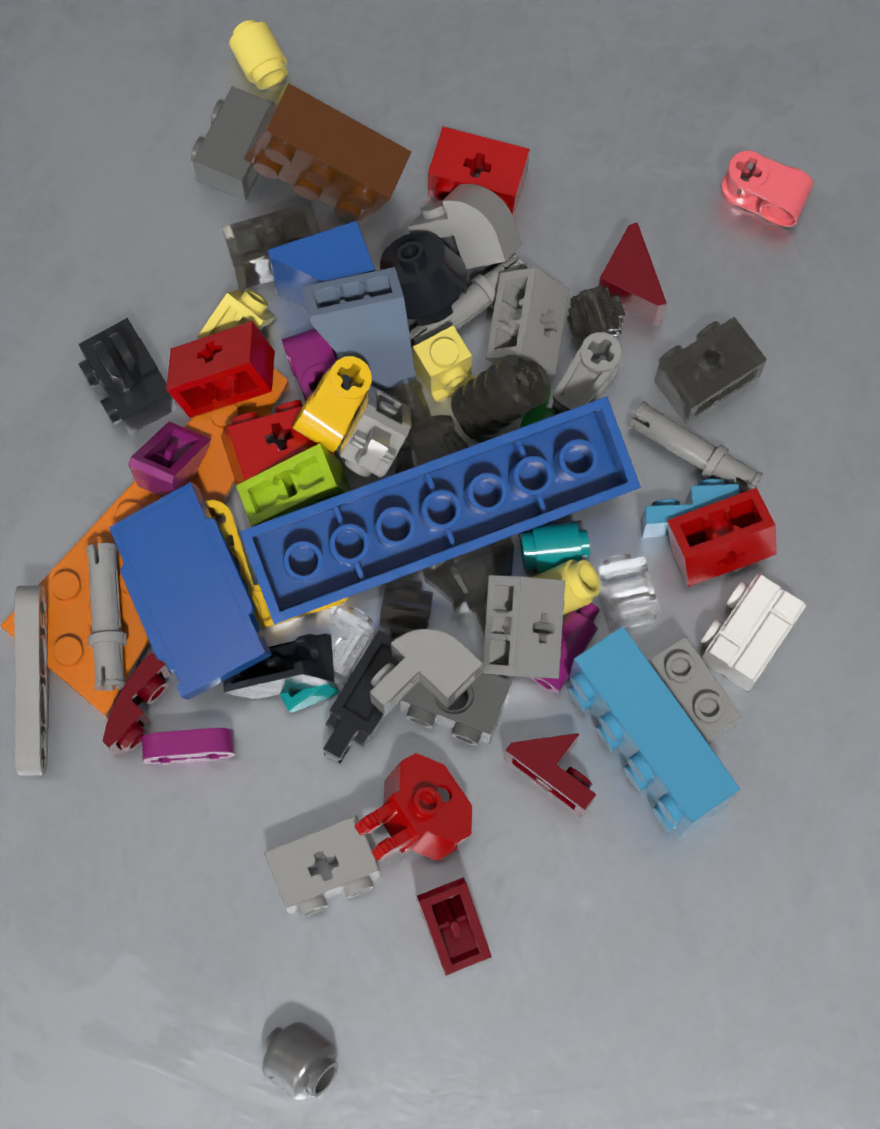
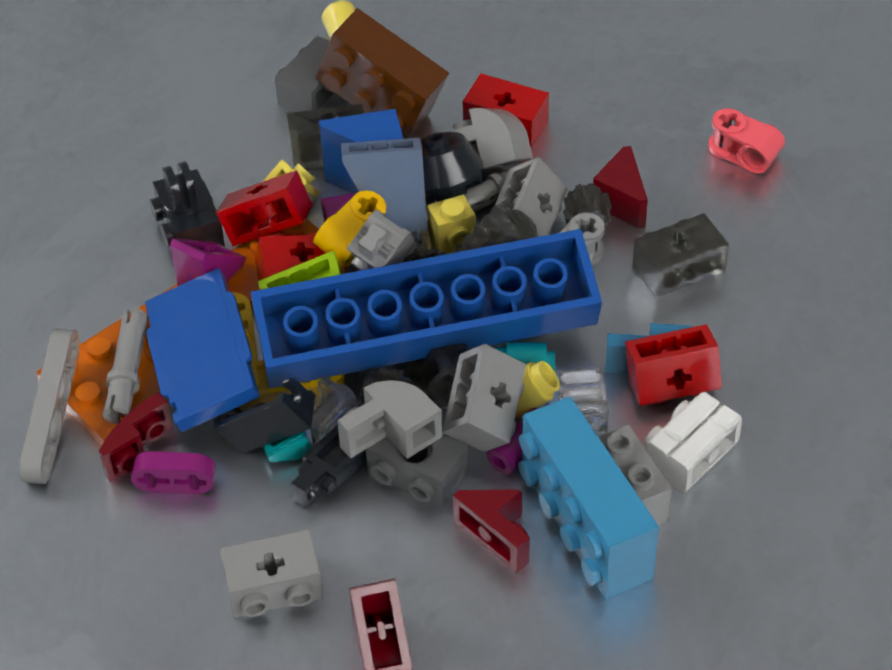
camera: 10 degrees right, 25 degrees down
red hinge [354,753,472,862] -> none
light grey pin [628,401,763,493] -> none

